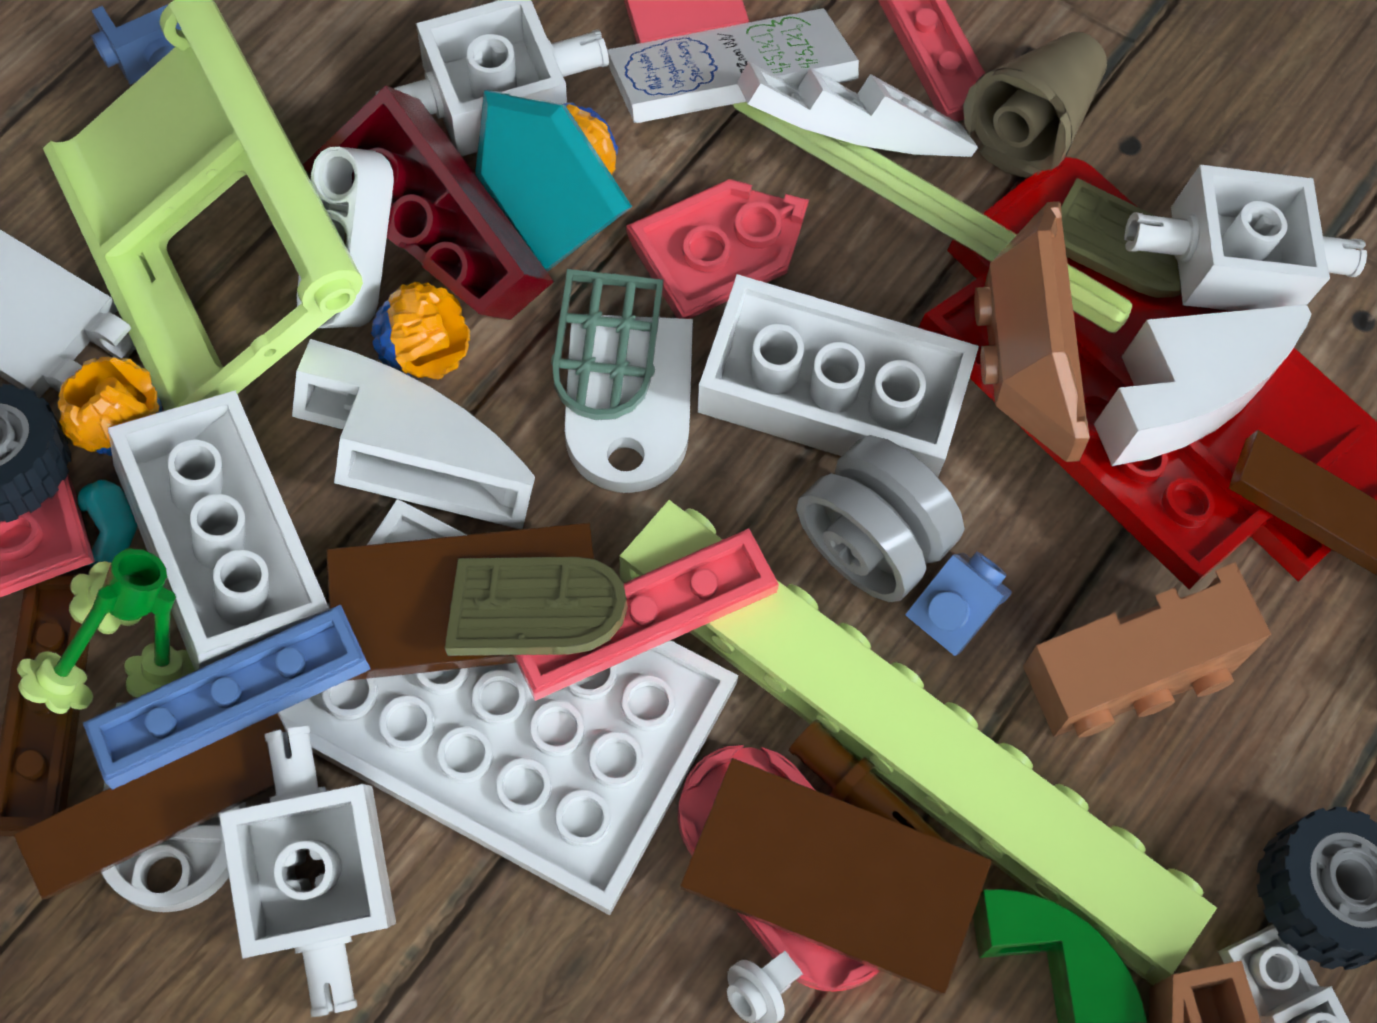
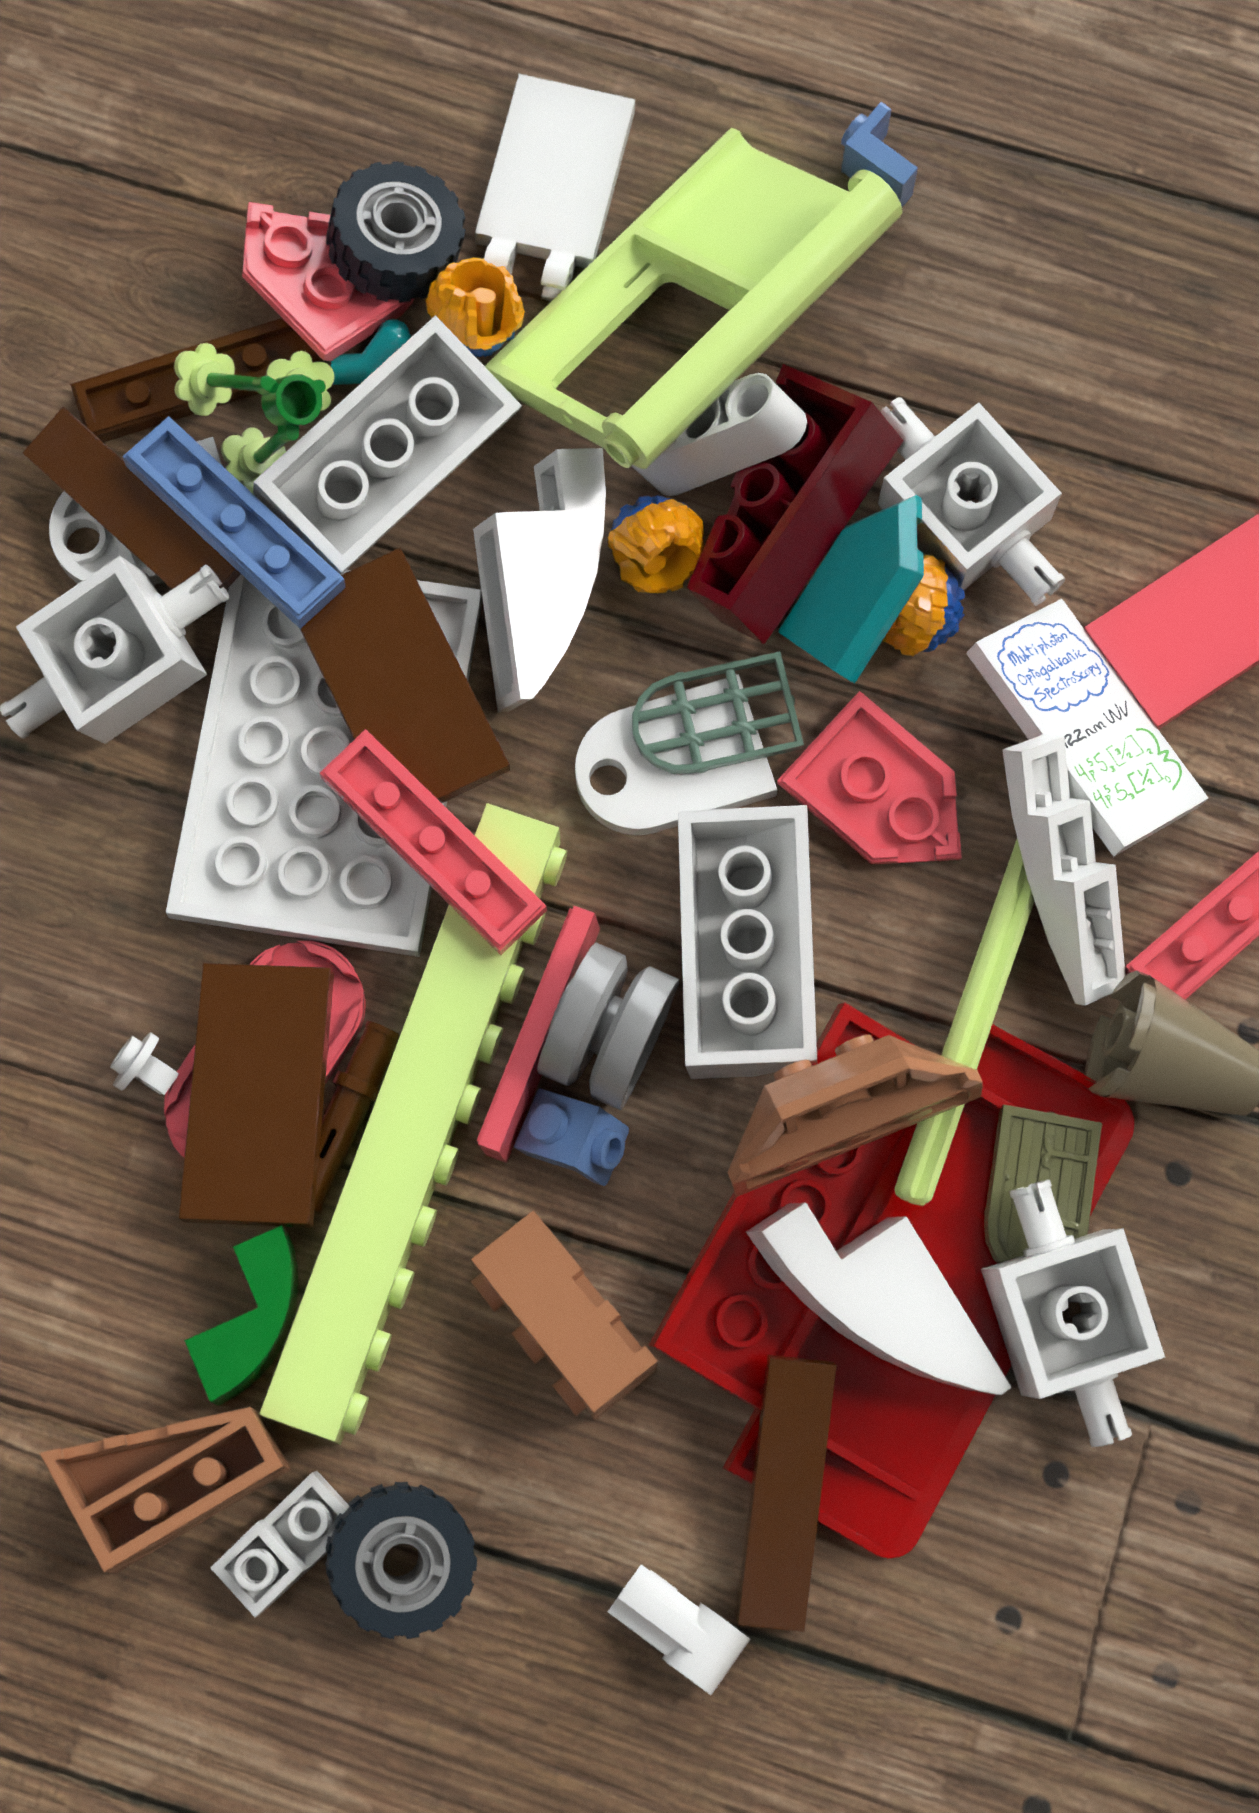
camera: 75 degrees right, 10 degrees up
olive window [445,557,628,656] -> none
none -> coral tile [476,906,600,1163]

